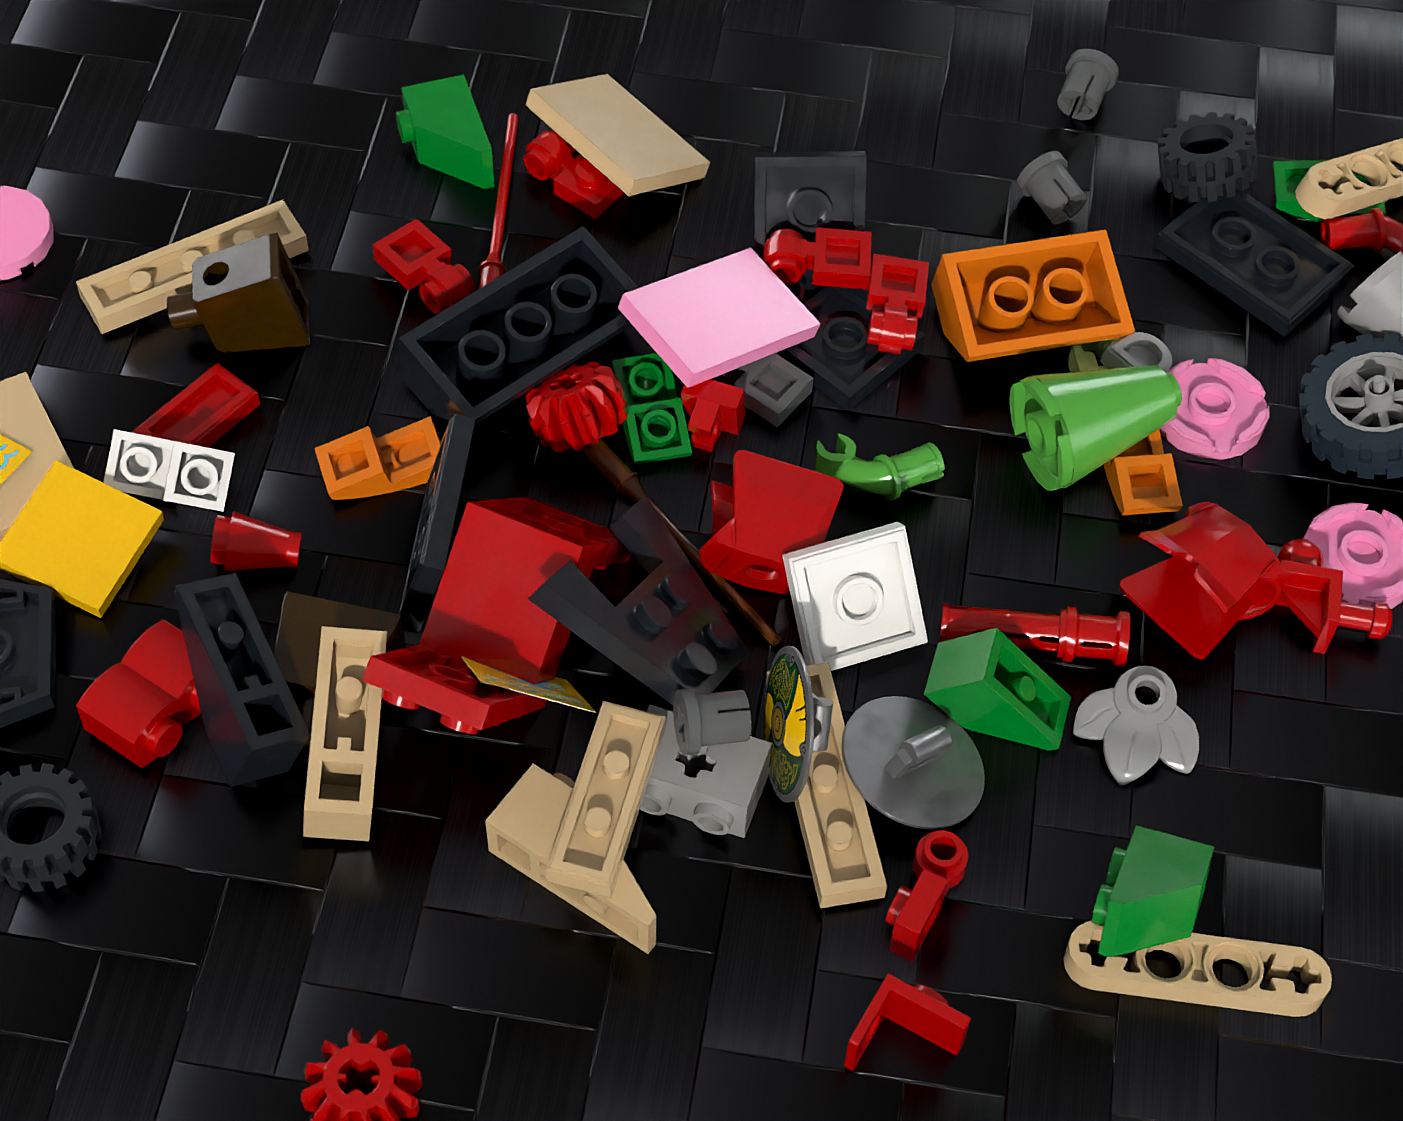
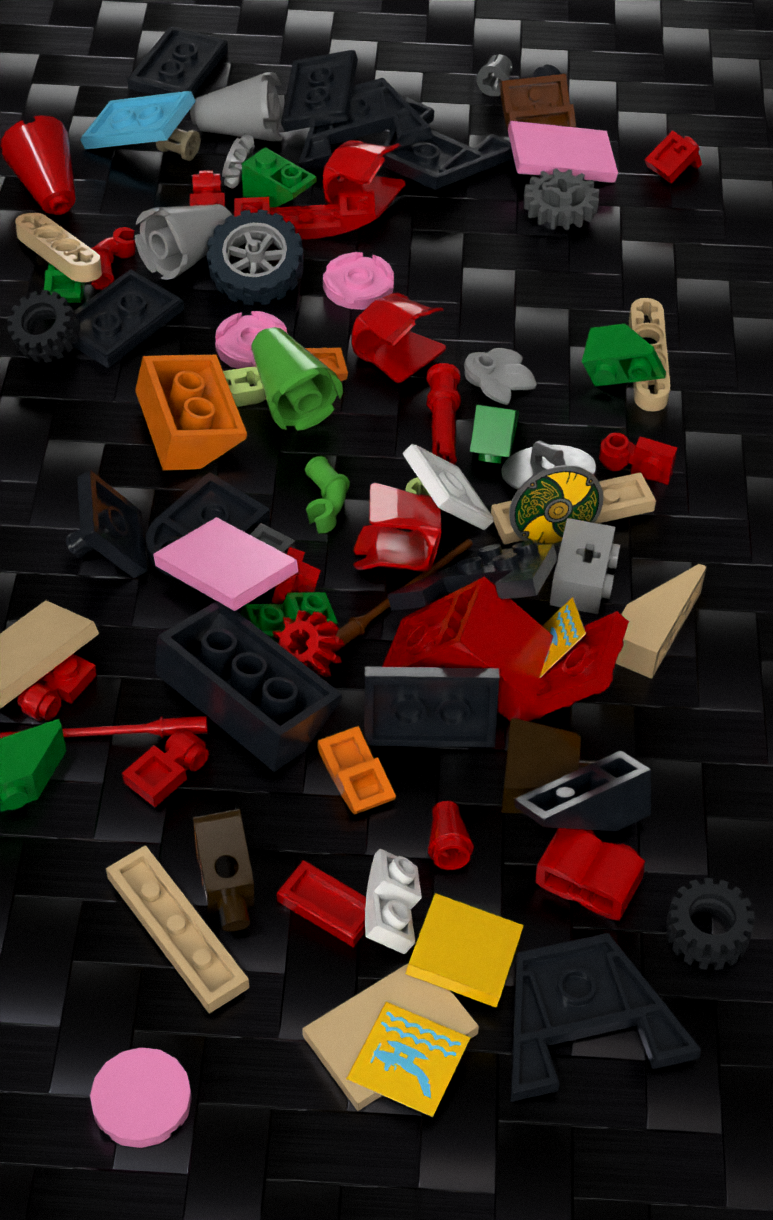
camera: 95 degrees left, 5 degrees down
tan slope [303,626,387,841] -> none
tan tile [545,701,666,898] -> none
dark grey bush [673,688,751,755] -> none
red plate [763,227,872,290] -> none
red bracket [844,974,971,1071] -> none
red plate [866,254,929,355] -> none
dark grey bush [1016,151,1087,224] -> none
light grey tile [1100,332,1172,373] -> none
red piece [1276,539,1393,654] -> none

